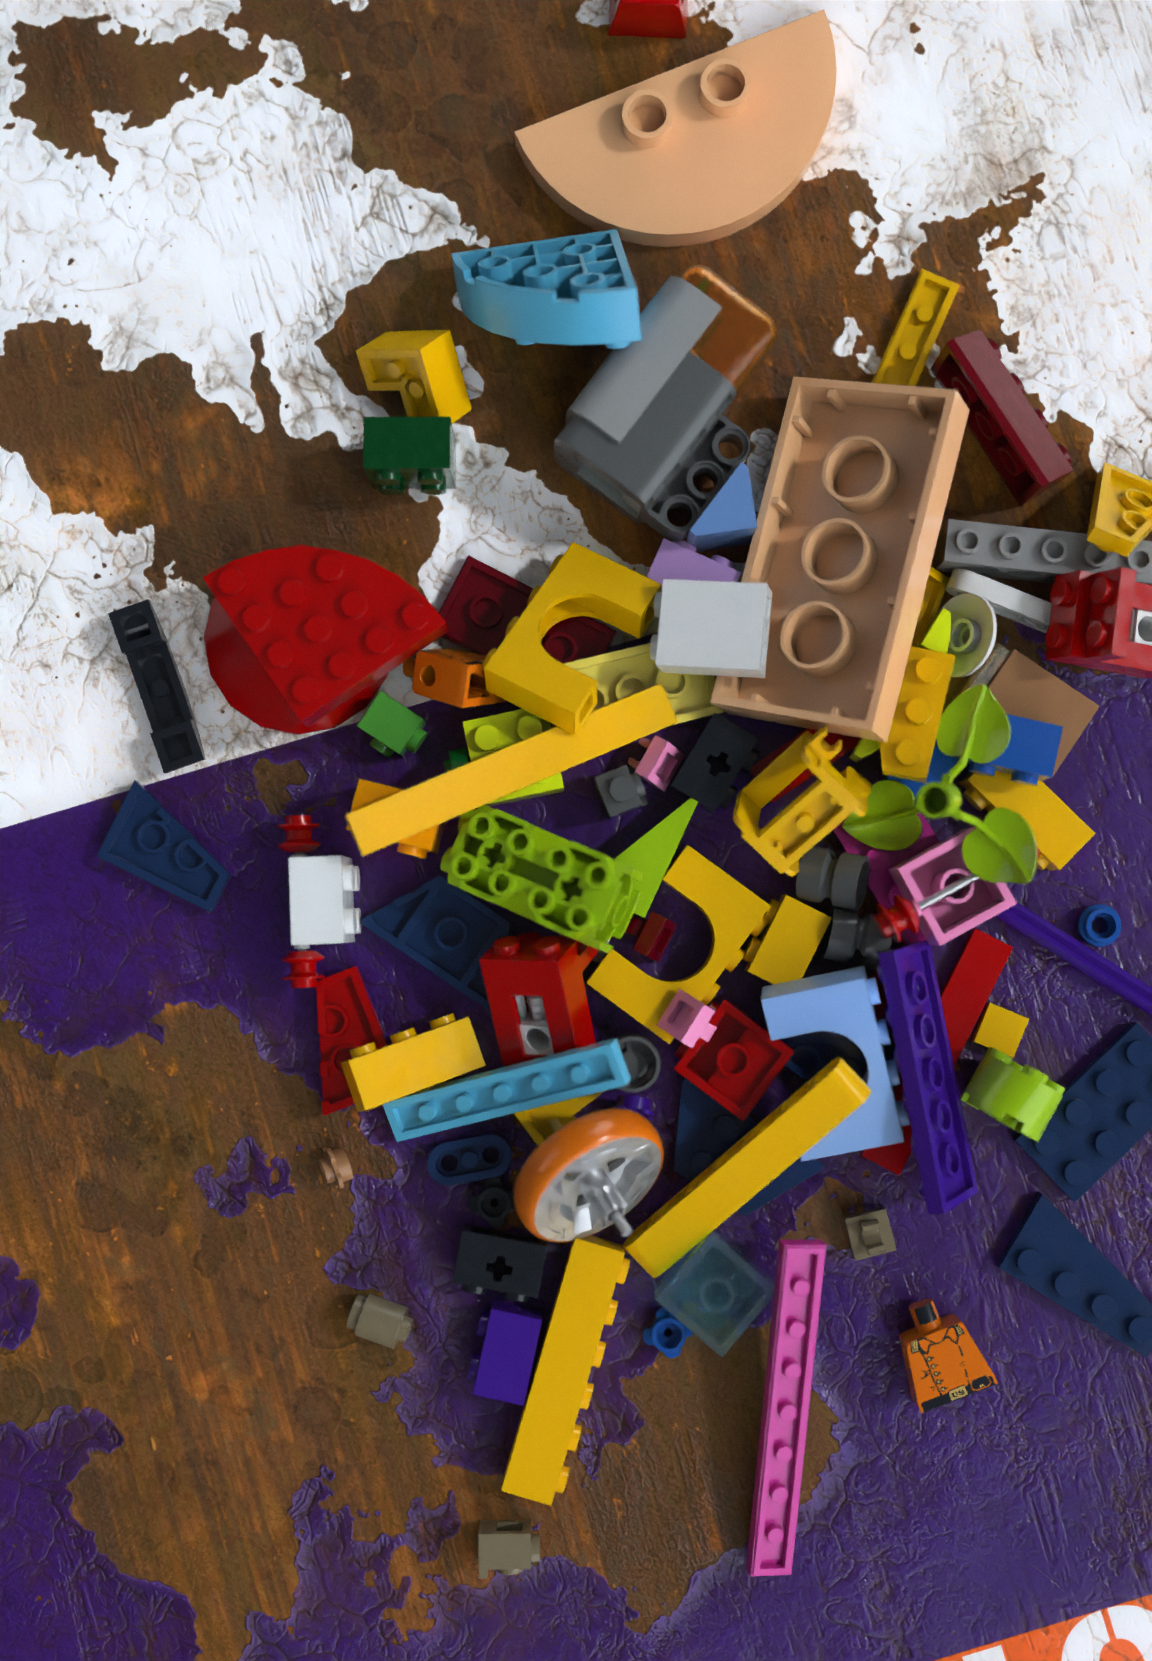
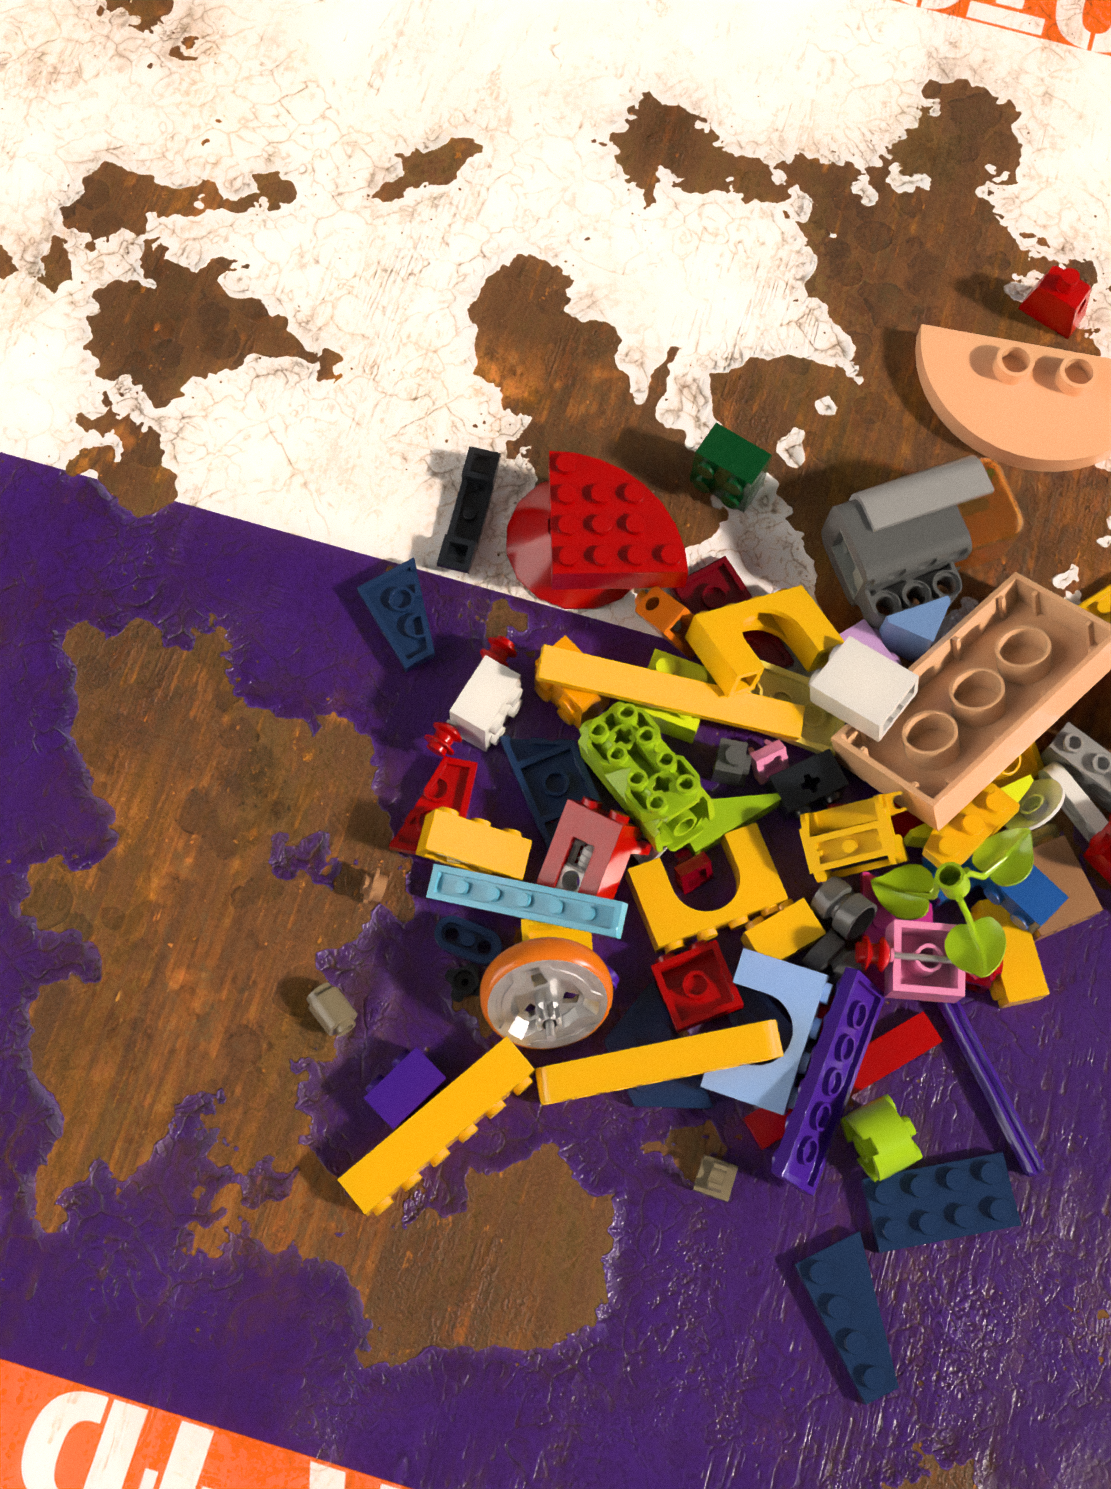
camera: 25 degrees right, 15 degrees down
yellow panel [356,330,471,424] -> none
bright green brick [357,691,427,758] -> none
medium azure brick [451,229,642,349] -> none
black brick [453,1224,548,1302] -> none
dark tan brick [478,1519,540,1579] -> none
dark grey wheel [616,1033,661,1093] -> none
blue plate [643,1306,693,1358] -> none
clear light blue brick [653,1229,775,1357] -> none
bright pink tile [657,989,717,1048] -> none
dark pink tile [746,1239,826,1576] -> none
orange torso [899,1298,998,1414] -> none
yellow tile [971,1002,1029,1058] -> none
blue plate [1077,904,1121,947] -> none

